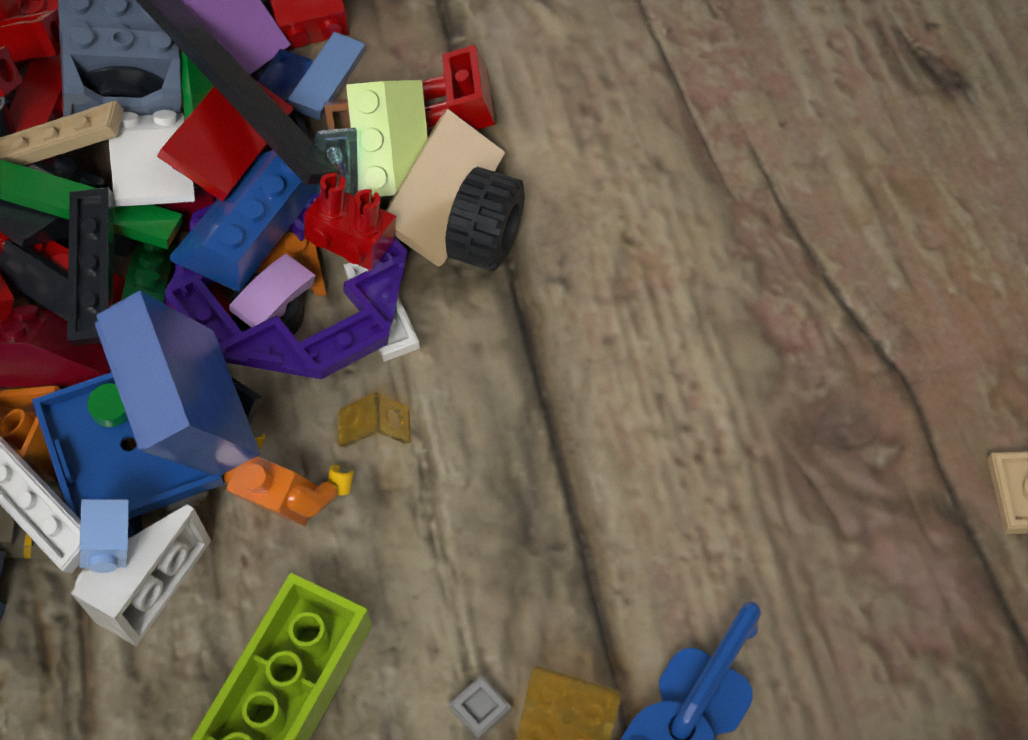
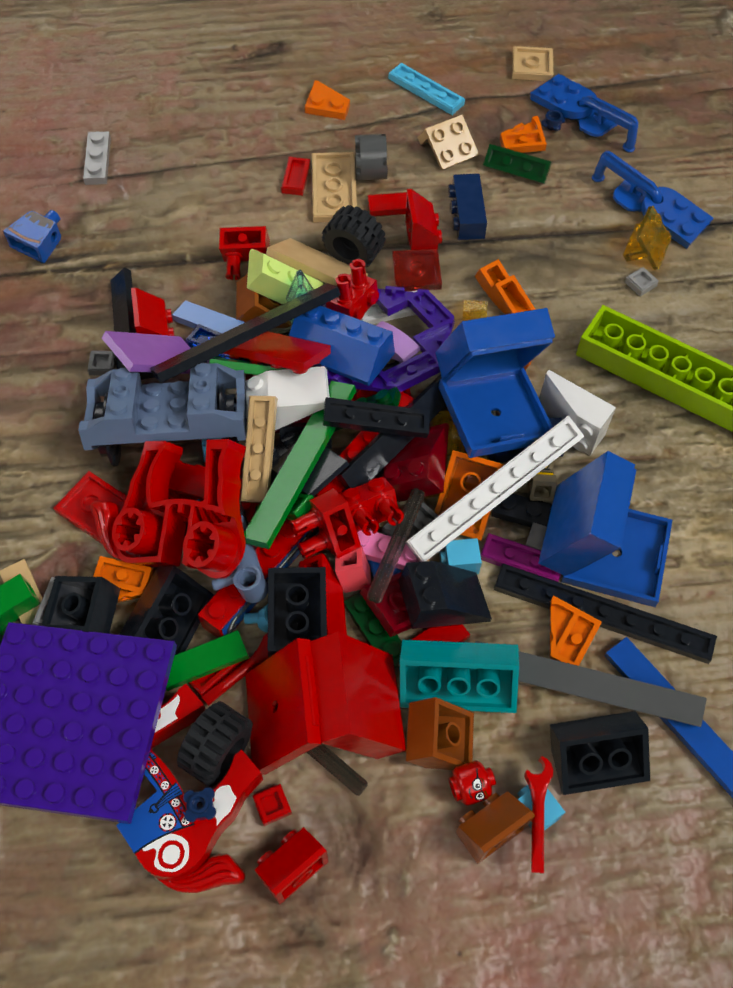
camera: 85 degrees left, 0 degrees up
light blue brick [79,500,128,573] -> none
green tile [87,383,128,427] -> none
none -> red tile [281,157,310,196]
none -> orange wing [305,80,350,120]
none -> tan tile [312,152,357,223]
none -> dark grey brick [355,134,388,180]
none -> red tile [368,192,407,217]
none -> medium azure tile [388,63,465,115]
none -> clear red tile [392,249,442,291]
none -> red slope [405,189,442,255]
none -> tan bracket [418,115,478,170]
none -> dark blue brick [448,174,487,240]
none -> orange slope [475,259,536,314]
none -> dark green plate [483,144,552,184]
none -> orange wing [500,116,547,153]
none -> blue plate [530,74,638,152]
none -> dark blue plate [541,110,565,131]

